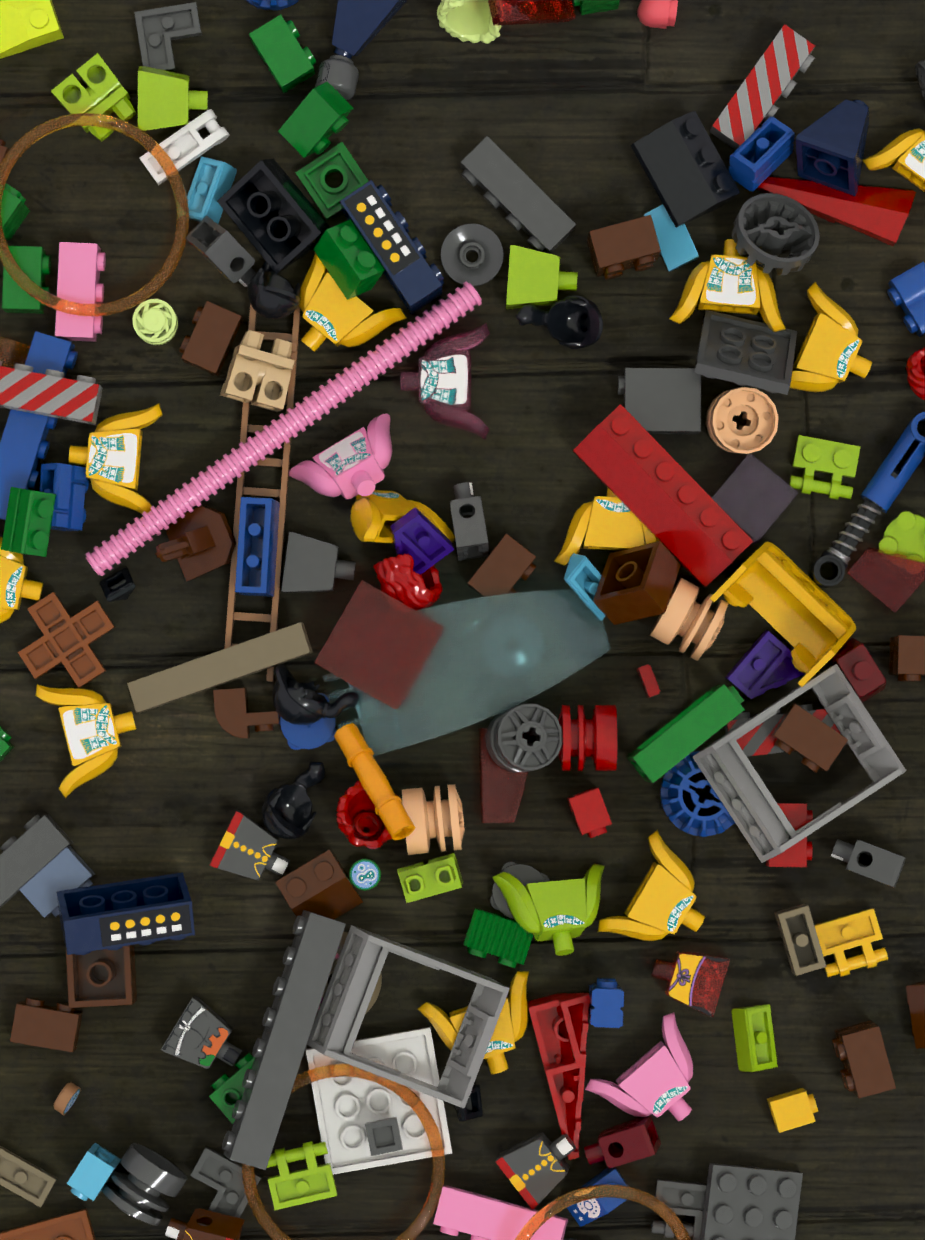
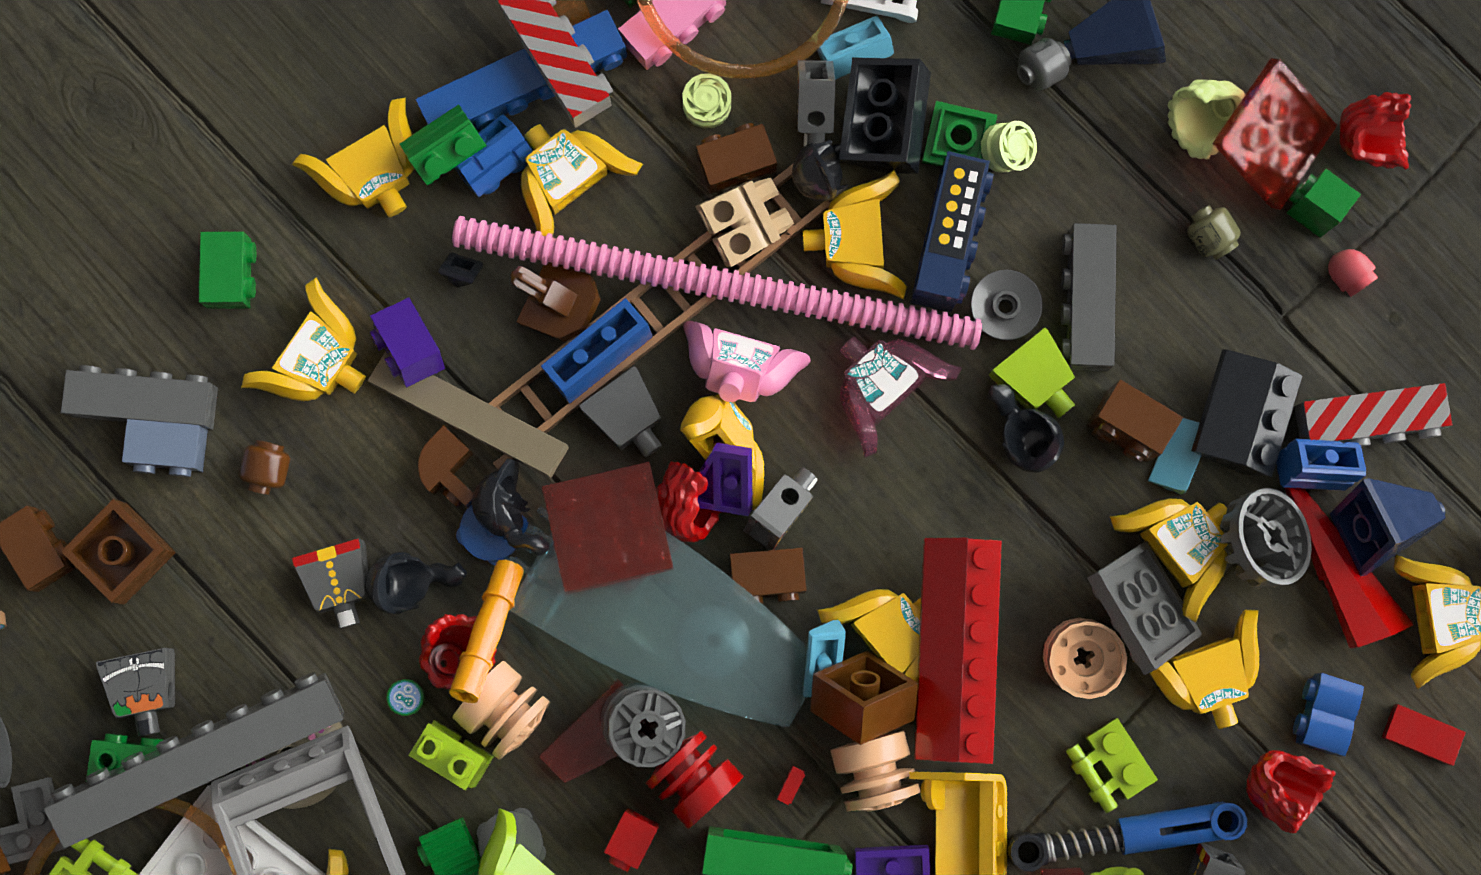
camera: 45 degrees right, 5 degrees down
dark orange plate [18,592,116,688] -> none
dark blue brick [57,872,195,955] -> none
reddish brown slope [275,848,363,919] -> none
green brick [278,82,354,158] -> none
green brick [313,219,385,300] -> none
dark grey brick [618,368,701,435] -> none
brick [712,453,798,544] -> none
none -> reddish brown head [239,440,290,495]
none -> dark purple brick [369,298,445,388]
none -> yellowish green wheel [981,121,1037,173]
none -> olive head [1187,205,1241,260]

